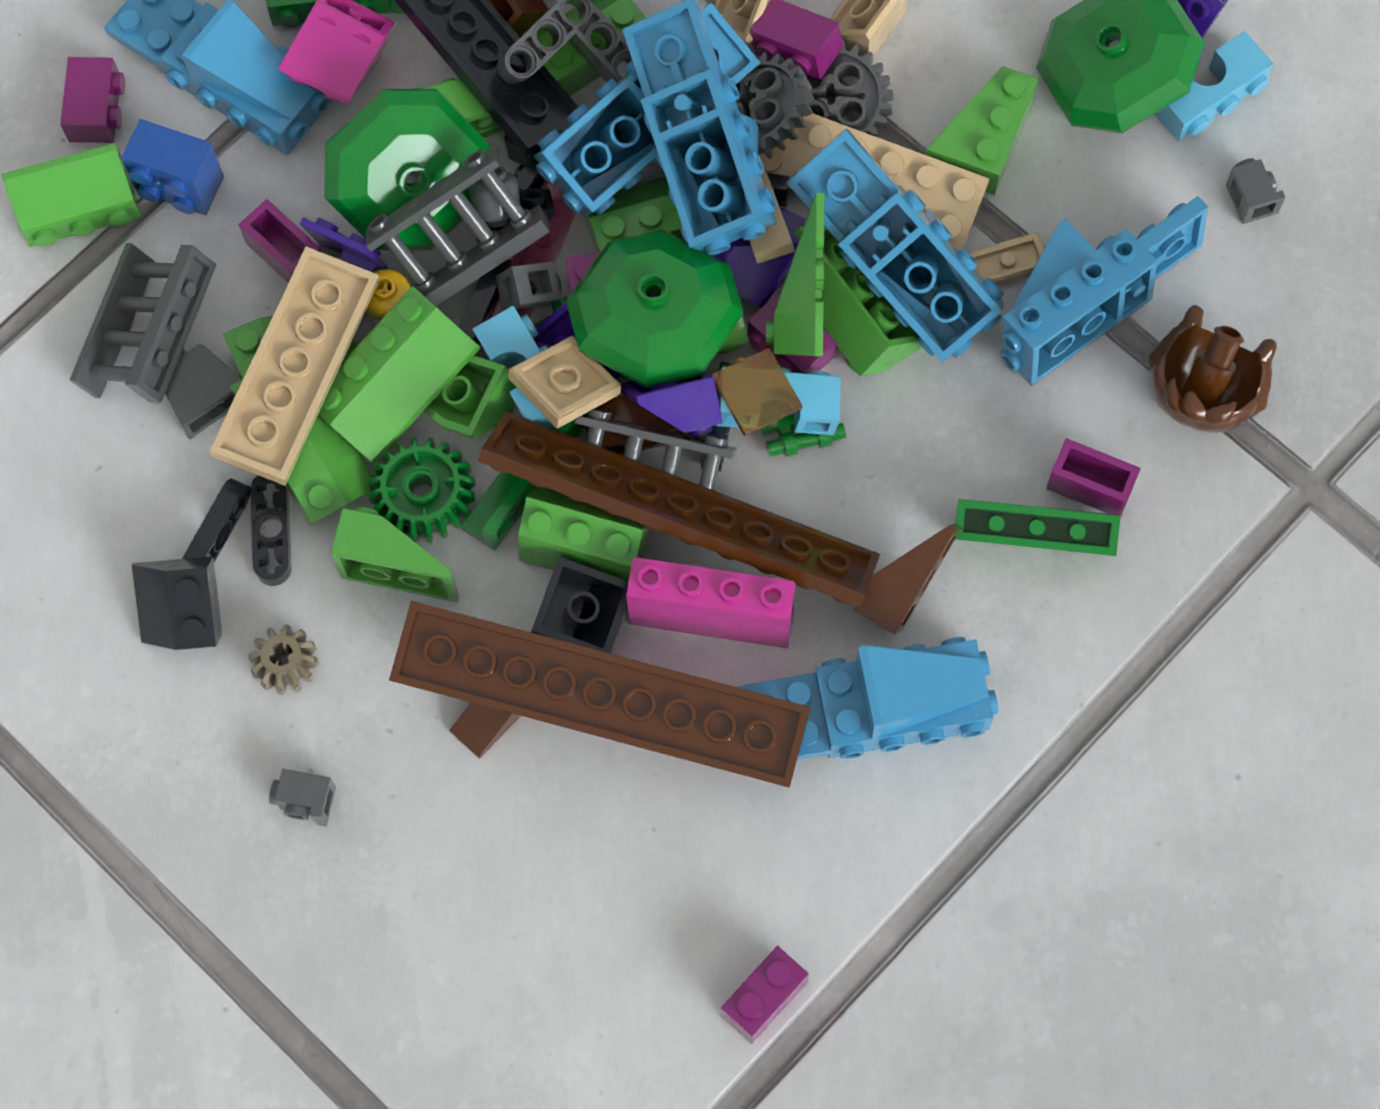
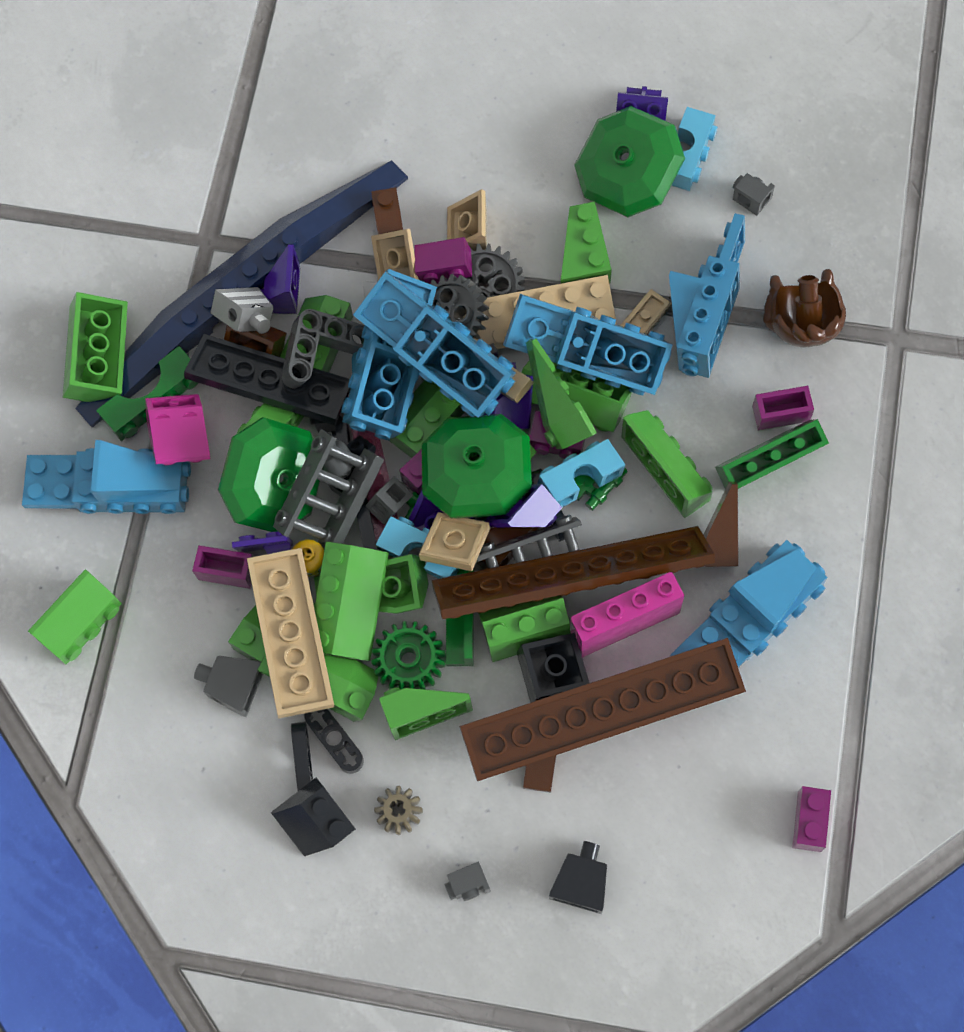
camera: 30 degrees left, 0 degrees up
magenta piece [60,57,125,143] -> none
dark grey fence [70,243,217,403] -> none
blue brick [121,119,224,216] -> none
clear orange piece [711,348,803,436] -> none
none -> black torso [549,841,607,914]
none -> bright green slope [621,410,713,518]

